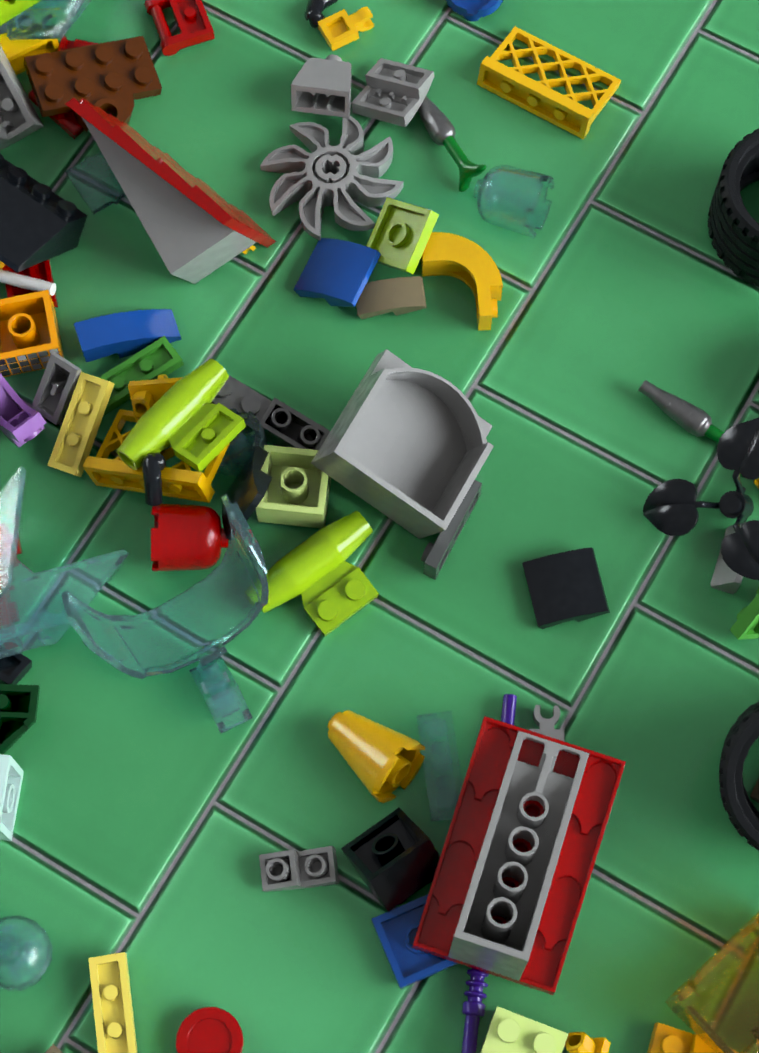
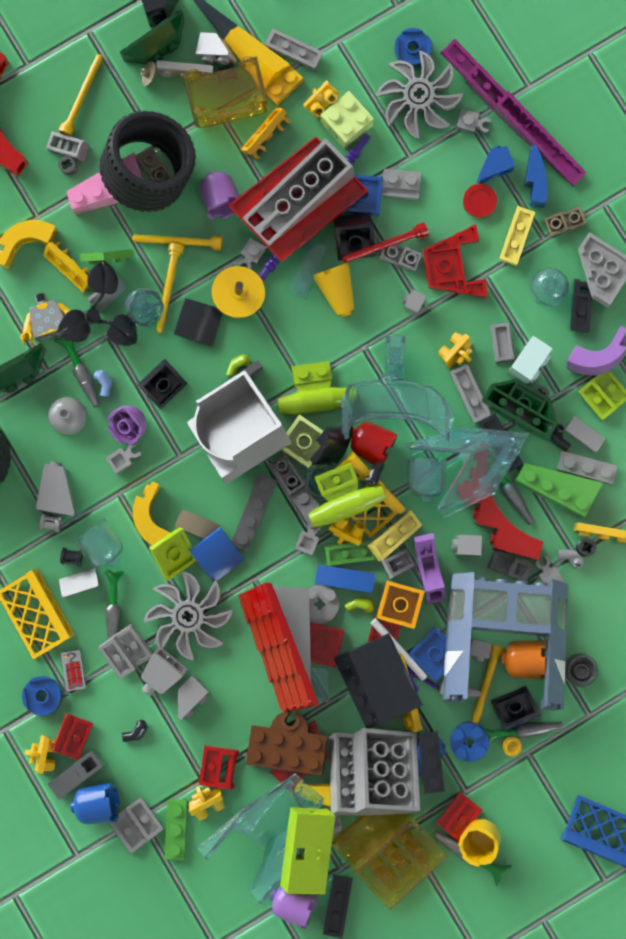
camera: 150 degrees left, 15 degrees up
yellow plate [318,6,374,52] -> none
none -> light grey slope [36,461,77,517]
none -> light grey bush [39,513,63,533]
none -> light grey cylinder [48,397,87,435]
none -> slope [59,568,101,598]
none -> black bush [60,547,83,567]
none -> tile [61,650,87,692]
none -> light blue arm [94,370,113,398]
none -> light grey plate [106,443,142,475]
none -> medium lavender cylinder [108,405,147,445]
none -> clear light blue cylinder [124,287,164,327]
none -> yellow piece [132,234,223,251]
none -> black slope [137,359,188,409]
none -> yellow piece [156,243,184,333]
none -> light grey slope [178,675,210,720]
none -> medium lavender cylinder [199,171,240,220]
none -> yellow piece [212,266,265,318]
none -> lime arm [226,354,251,378]
none -> dark grey plate [231,474,277,552]
none -> yellow plate [241,108,290,160]
none -> light grey plate [295,523,322,556]
none -> light grey plate [309,585,339,624]
none -> red plate [310,622,345,668]
none -> red piece [342,222,429,263]
none -> lime arm [345,597,374,613]
none -> light grey plate [381,169,421,200]
none -> light grey plate [402,290,426,316]
none -> clear light blue cylinder [408,458,446,501]
none -> red wing [423,224,488,298]
none -> yellow hips [438,332,472,369]
none -> light grey plate [449,364,491,424]
none -> light grey tile [490,322,515,363]

